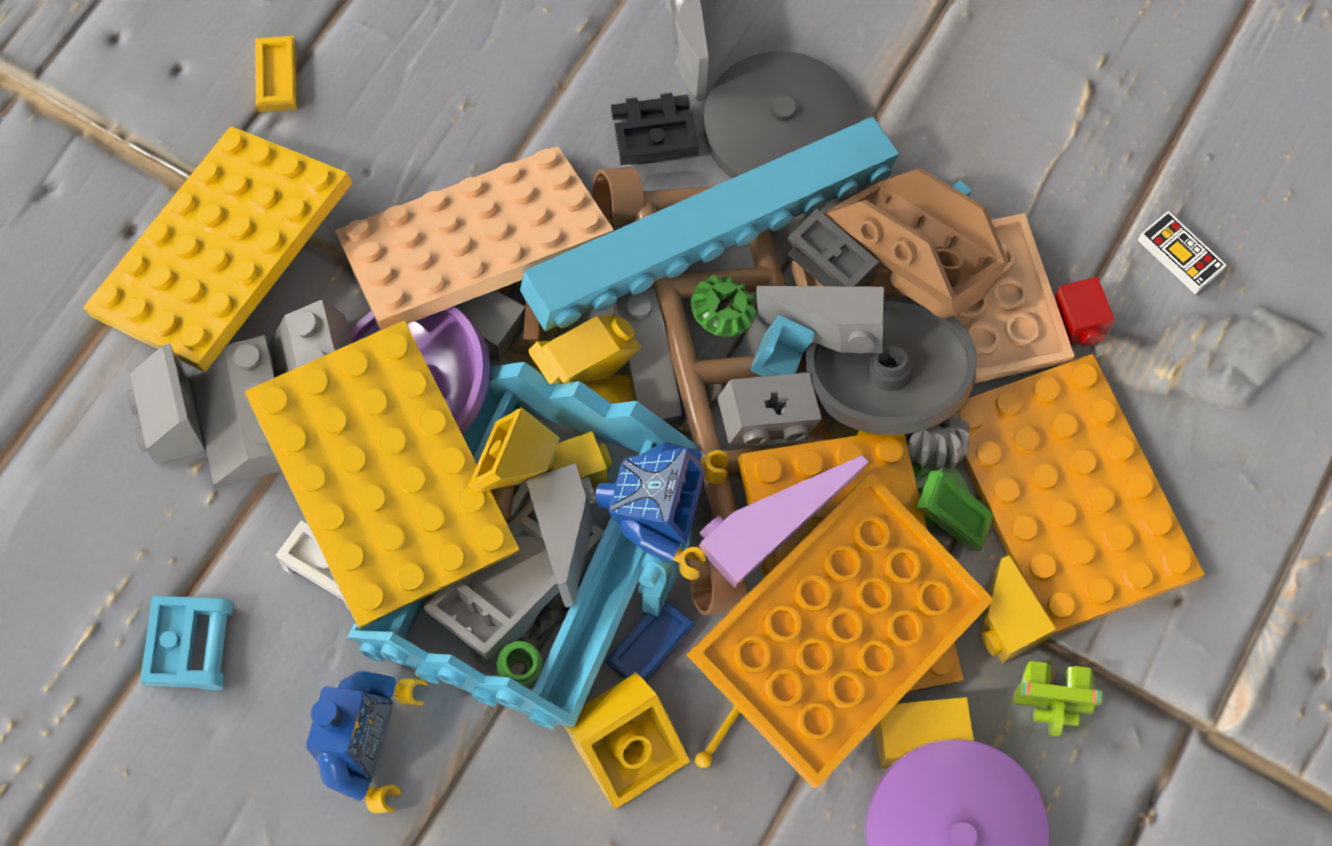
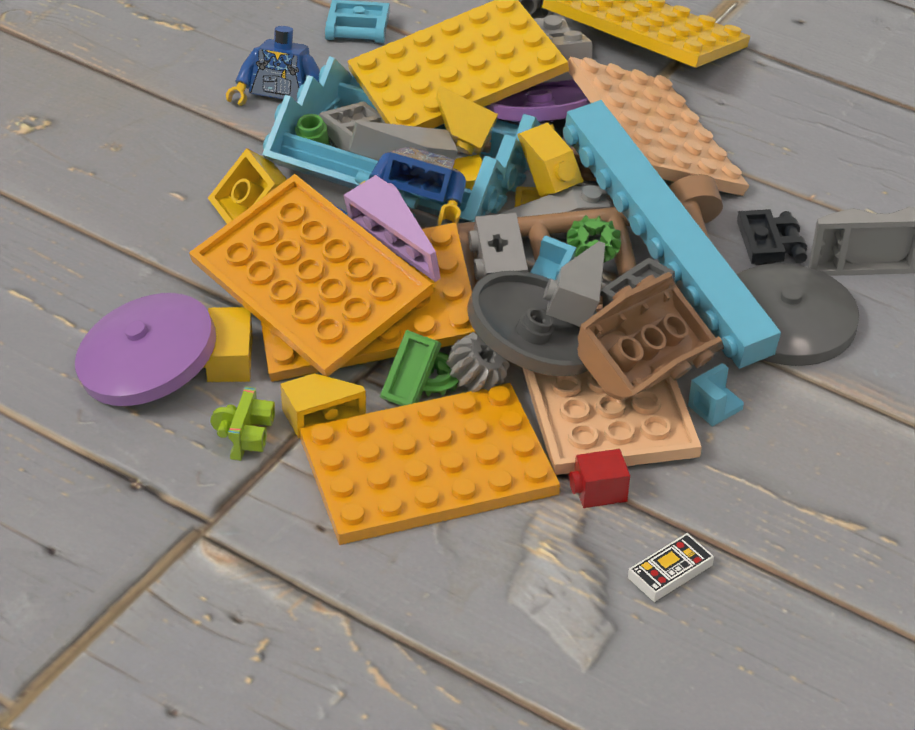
camera: 95 degrees right, 25 degrees down
yellow tile [255,36,298,112] -> none

